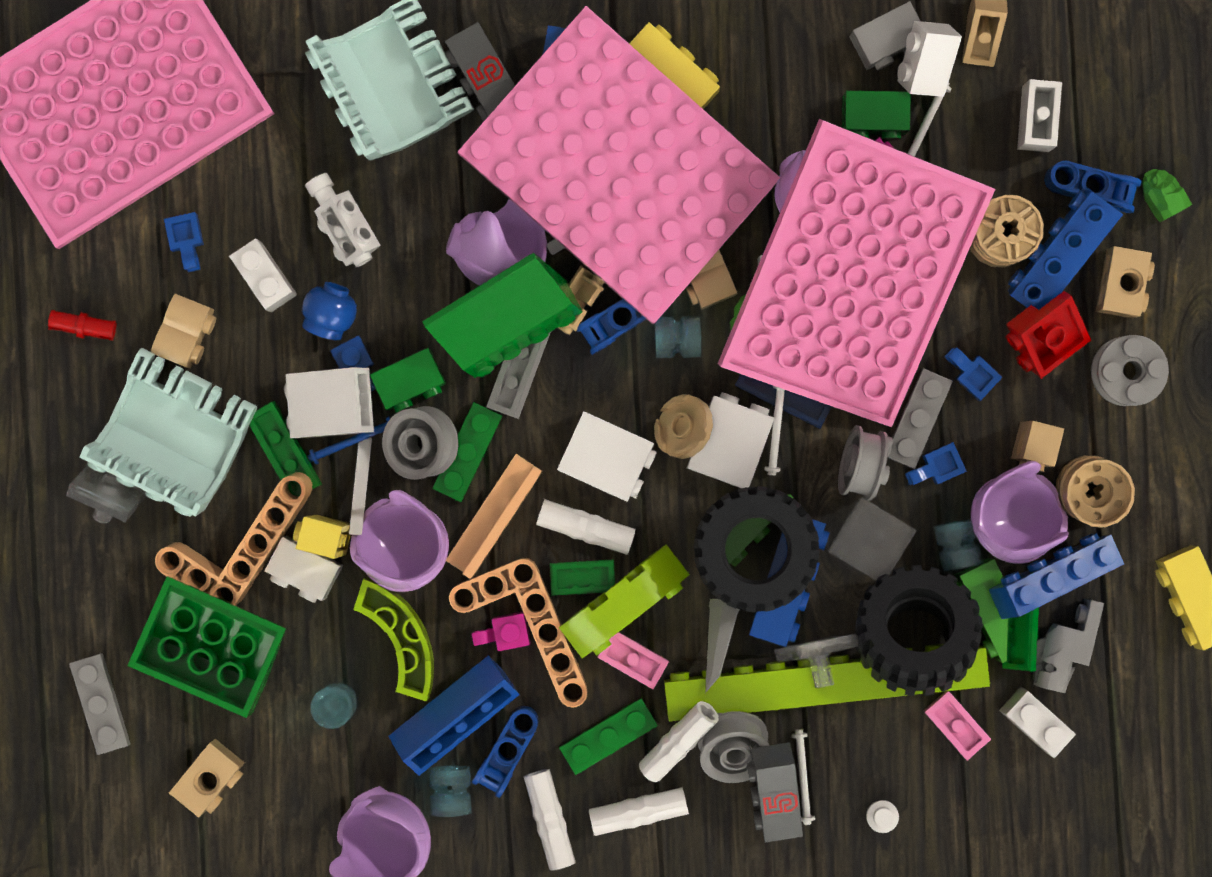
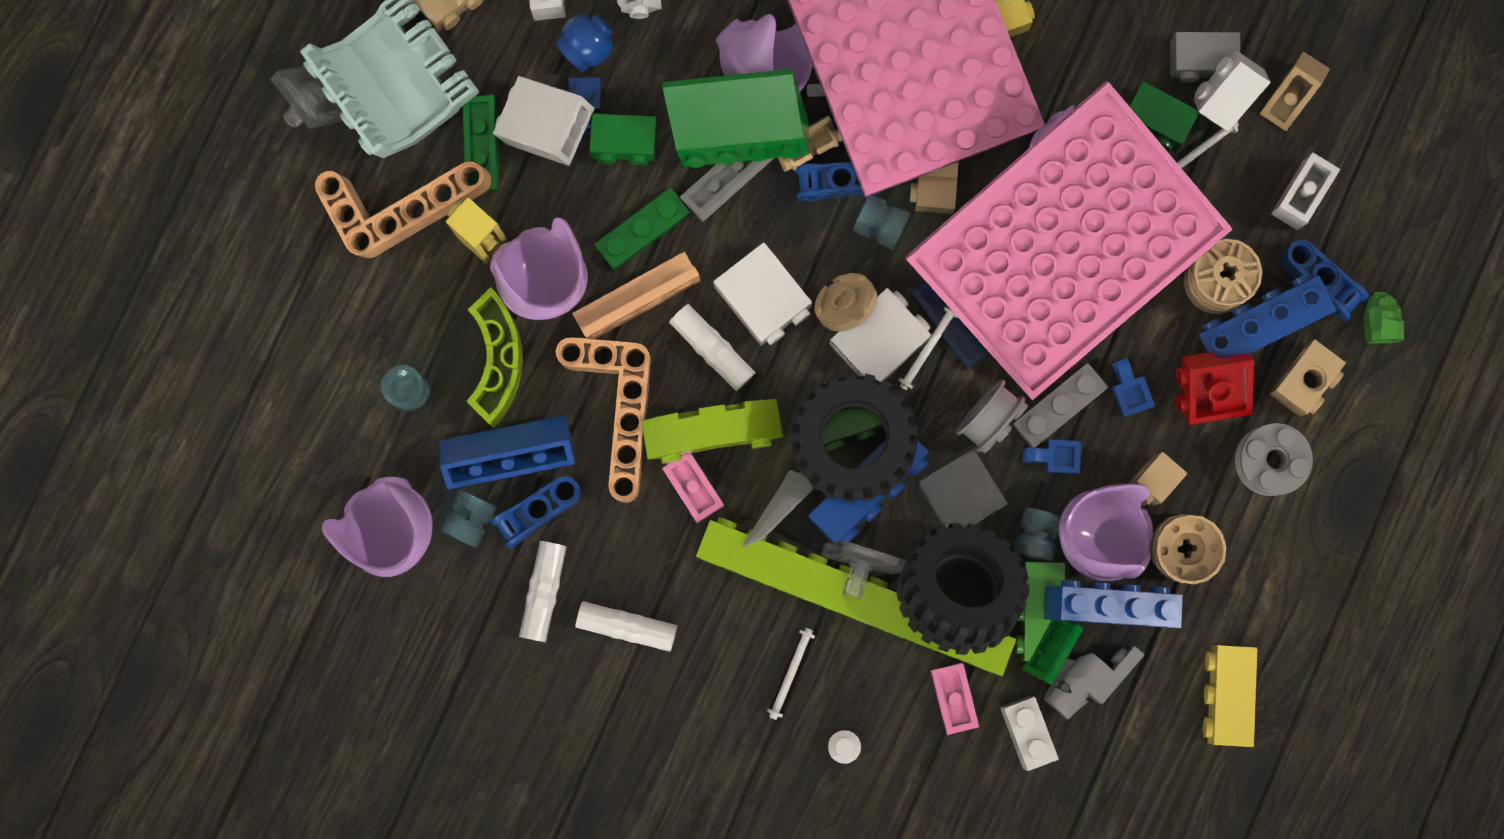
camera: 30 degrees right, 5 degrees down
light grey plate [69,653,131,755] -> none
green slope [127,576,287,718] -> none
tan brick [169,739,245,817] -> none
white brick [265,536,343,603] -> none
blue axle [307,417,390,465] -> none
white sticker [349,437,372,535] -> none
light grey wheel [382,406,458,480] -> none
dark pink brick [472,611,531,651] -> none
green plate [550,559,615,595] -> none
green plate [559,697,658,775] -> none
white axle [639,701,719,782] -> none
light grey wheel [698,711,770,783] -> none
dark grey brick [747,742,803,843] -> none

